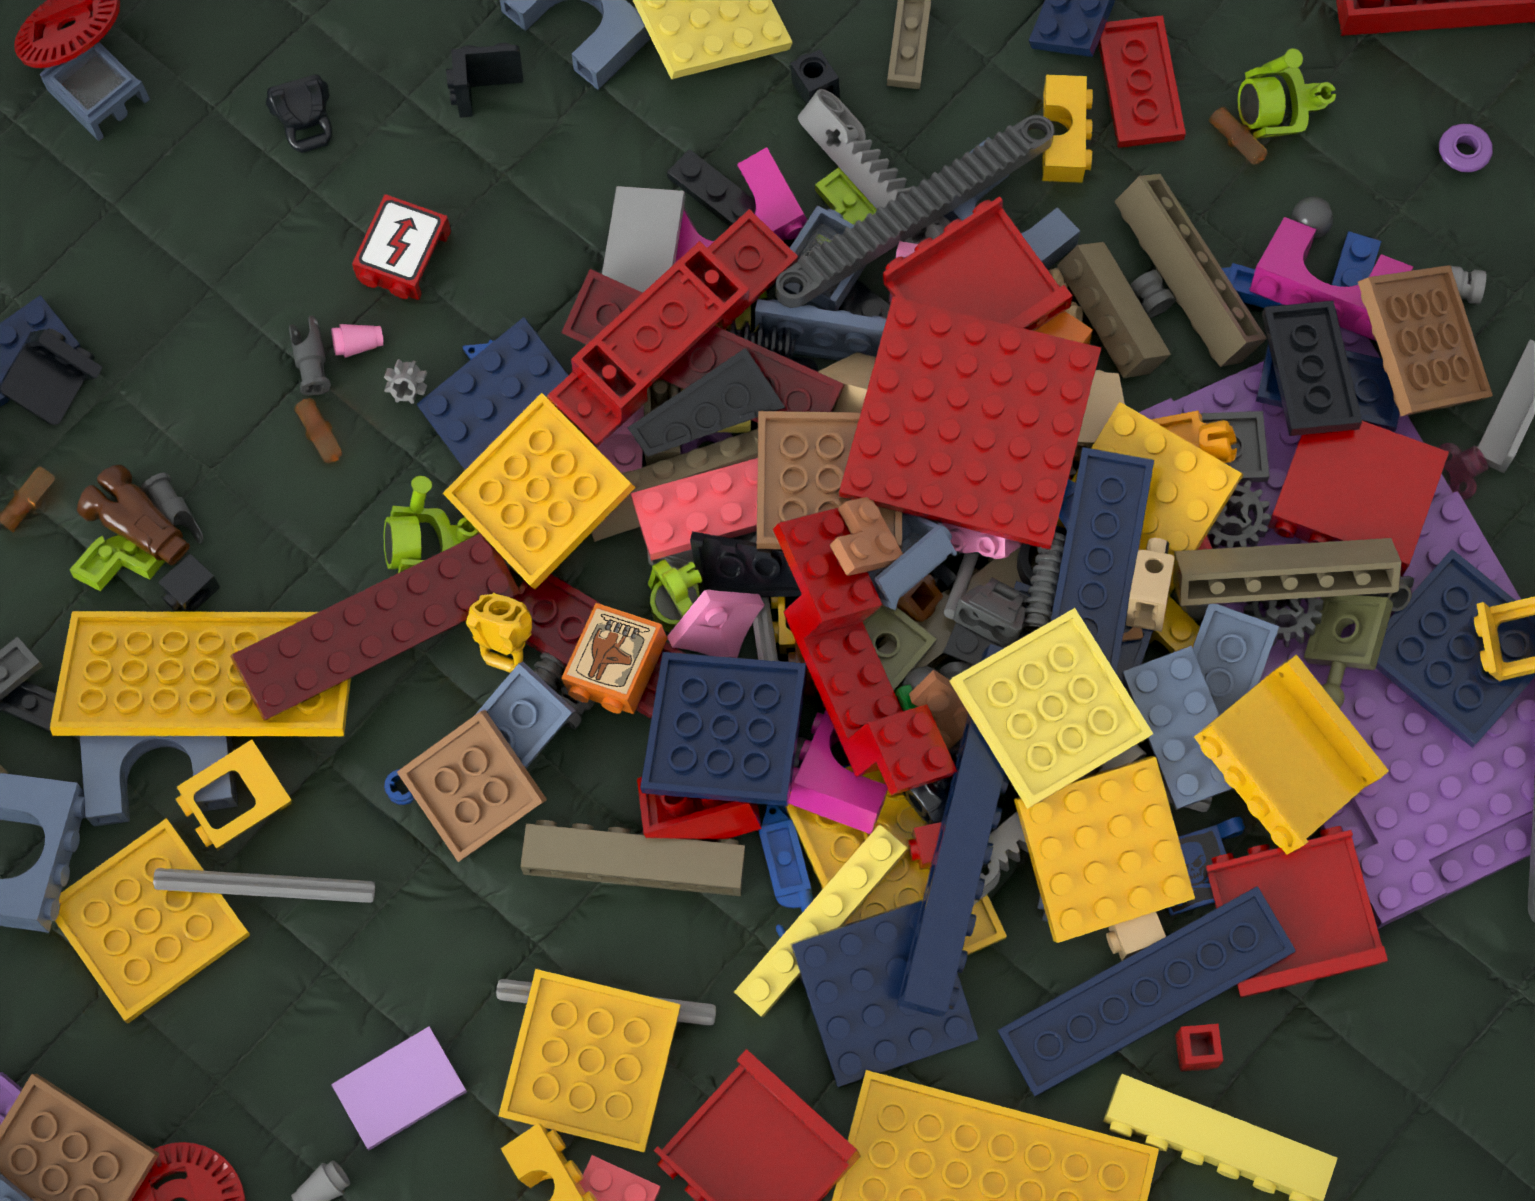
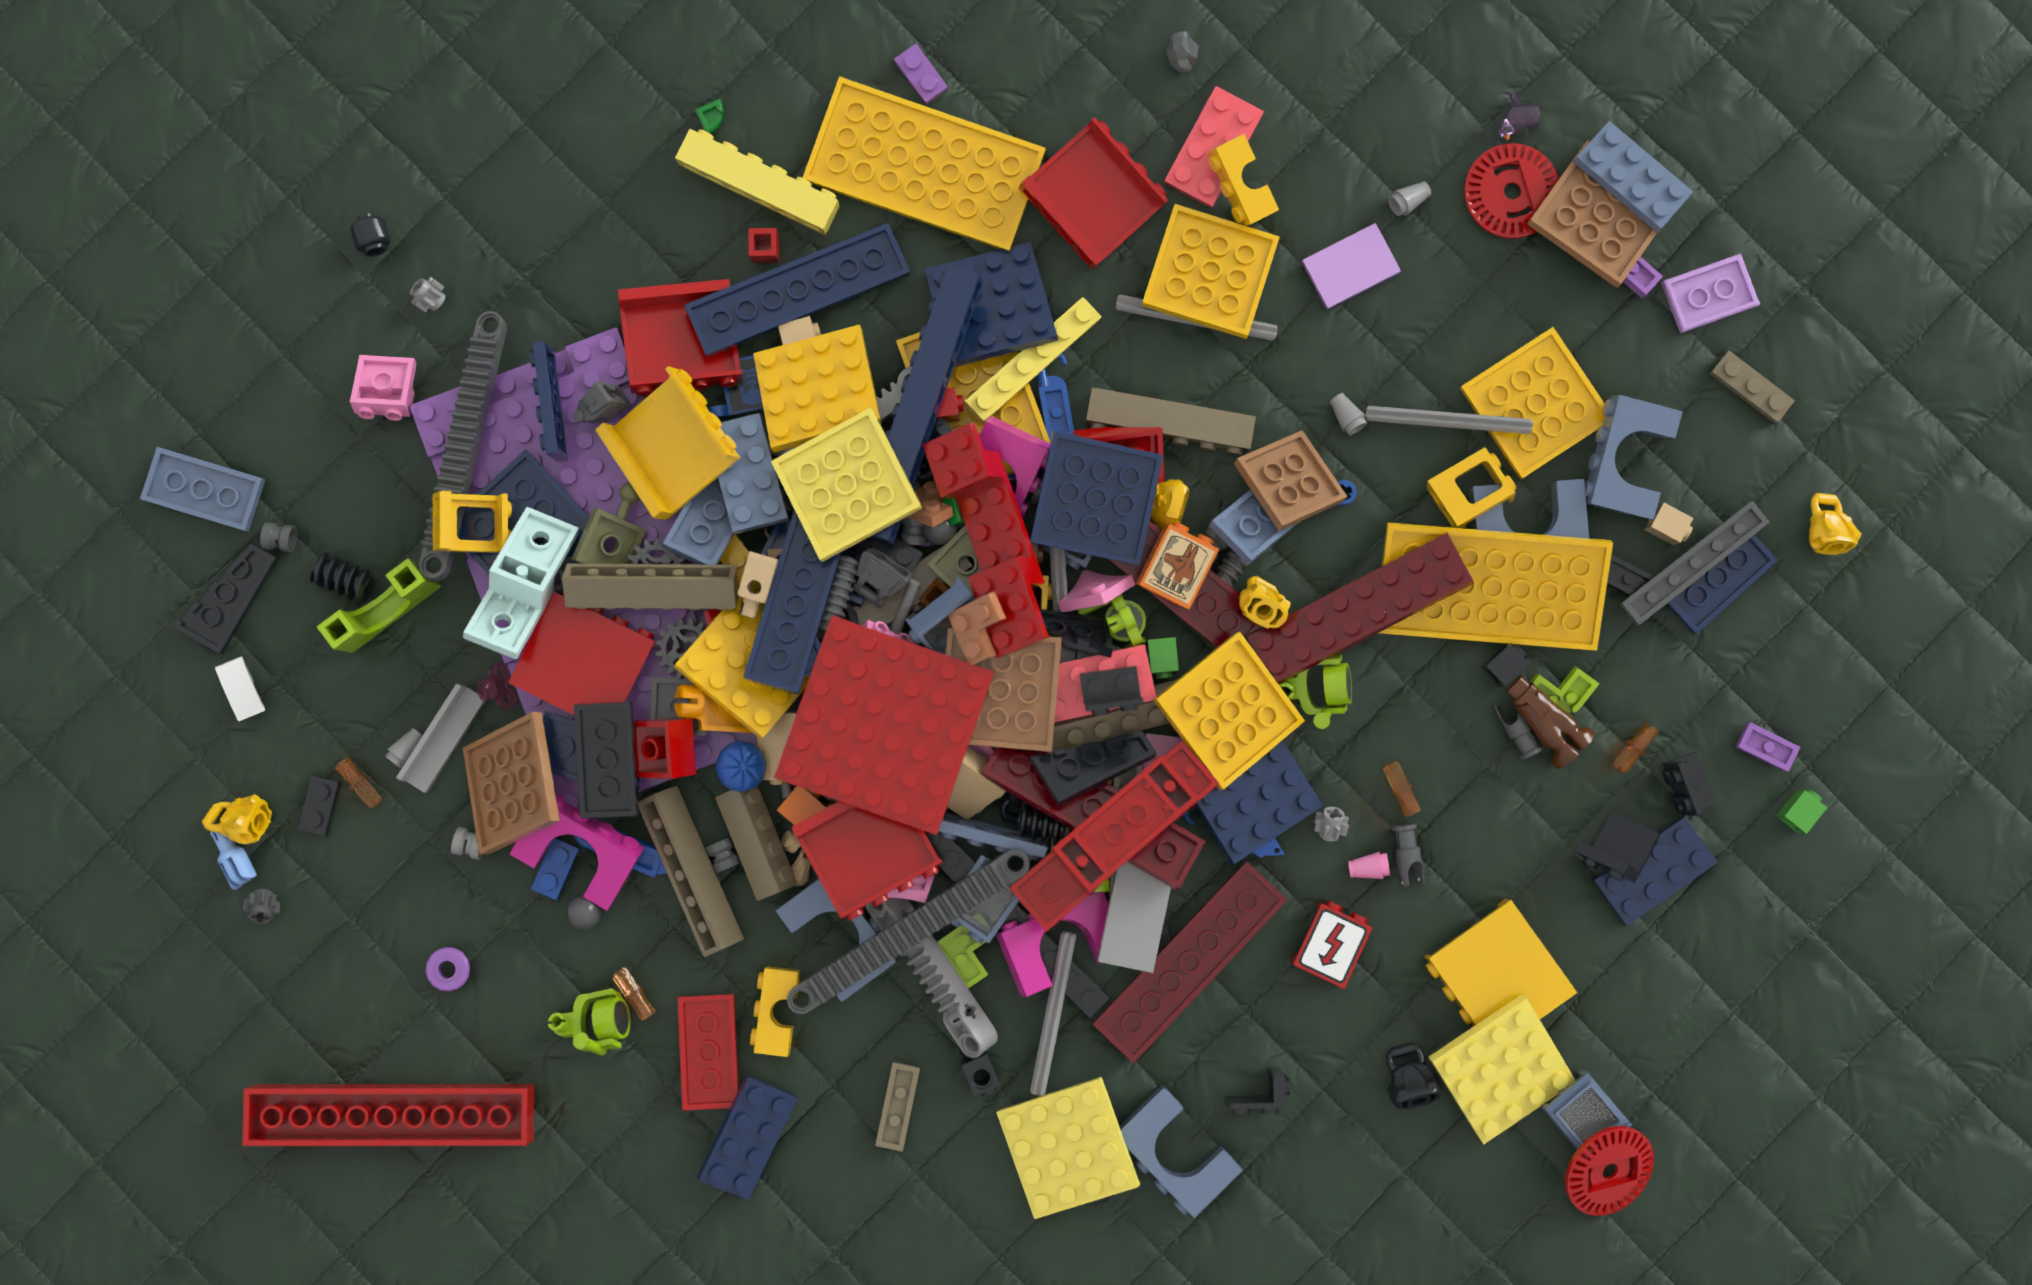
camera: 175 degrees left, 15 degrees up
none -> light aqua bracket [463,507,579,660]
none -> dark blue plate [529,340,568,462]
none -> dark grey piece [573,381,631,424]
none -> red slope [634,718,696,779]
none -> blue piece [716,741,766,792]
none -> light grey axle [1030,932,1076,1096]
none -> black bracket [1080,666,1144,716]
none -> dark red plate [1092,861,1287,1063]
none -> bright green brick [1146,637,1179,679]
none -> yellow piece [1150,479,1189,530]
none -> light grey cone [1330,393,1367,436]
none -> yellow panel [1424,899,1577,1026]
none -> light yellow plate [1429,994,1576,1144]

